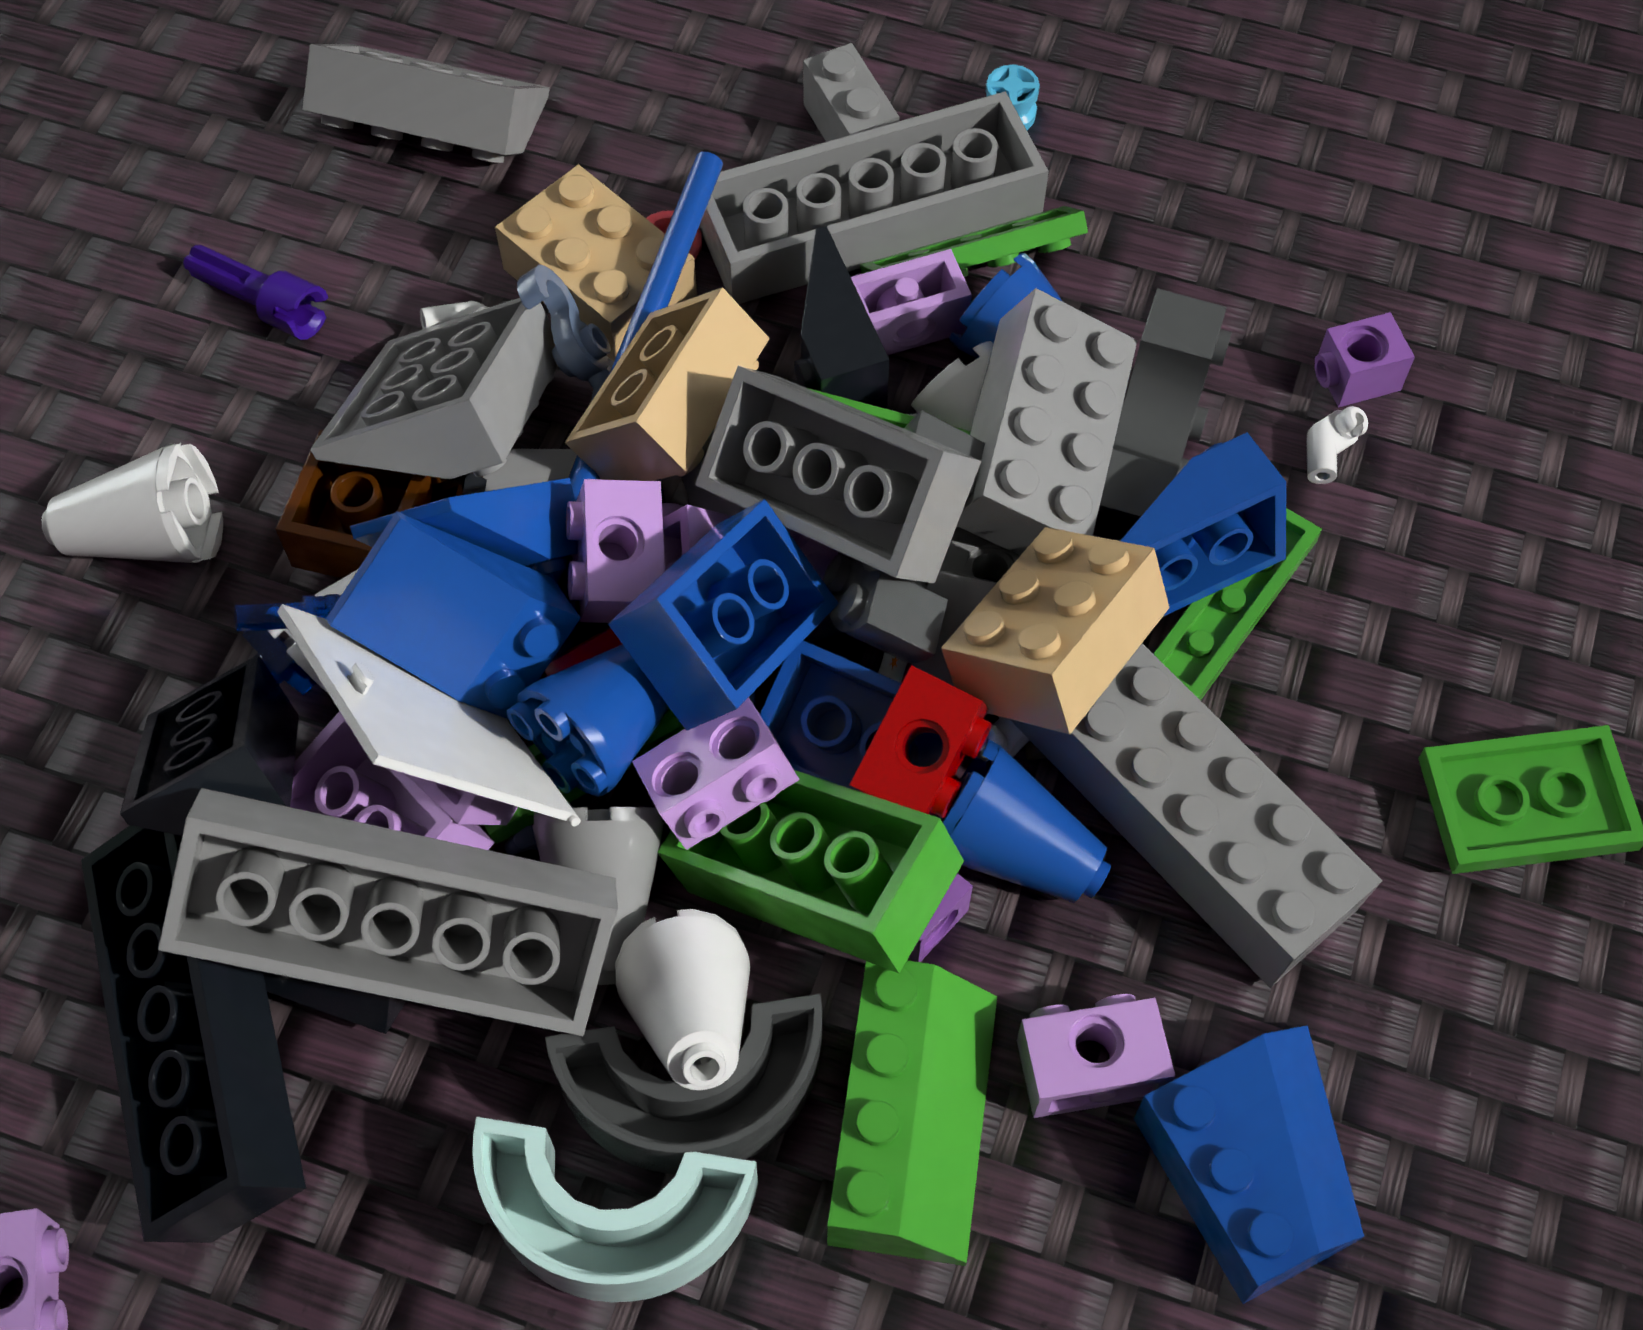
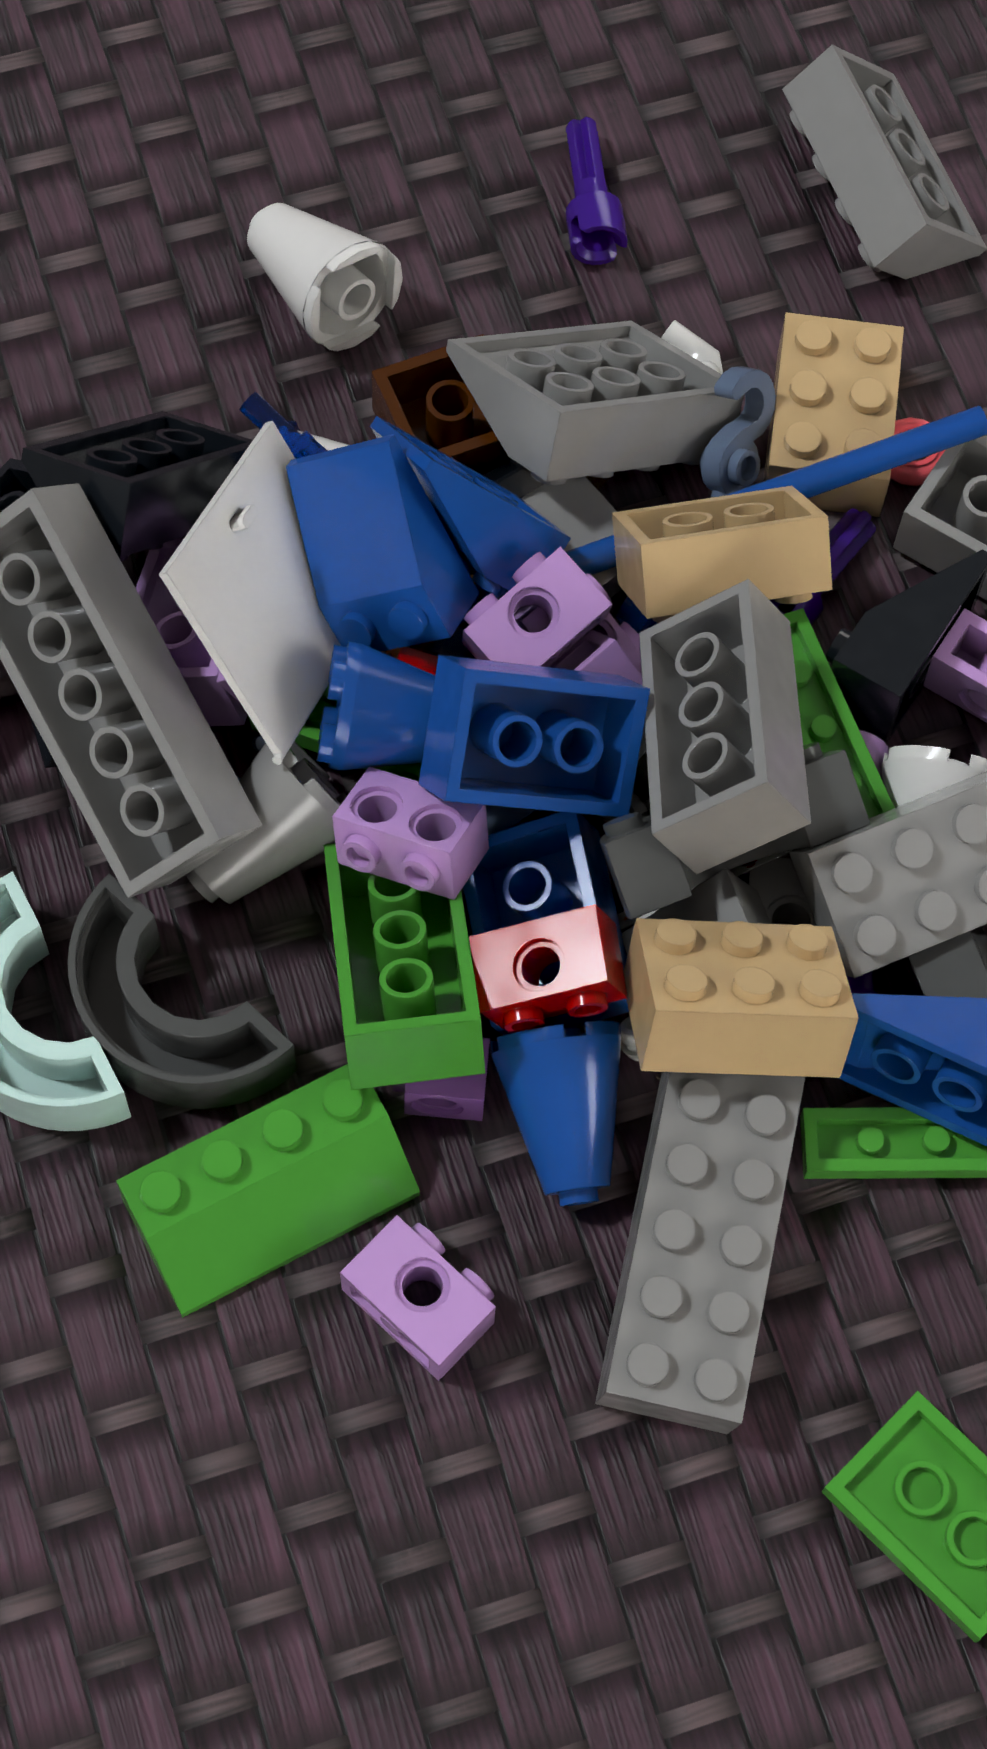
camera: 50 degrees right, 5 degrees up
white cone [615,909,750,1090] -> none
blue wedge [1134,1025,1364,1304] -> none

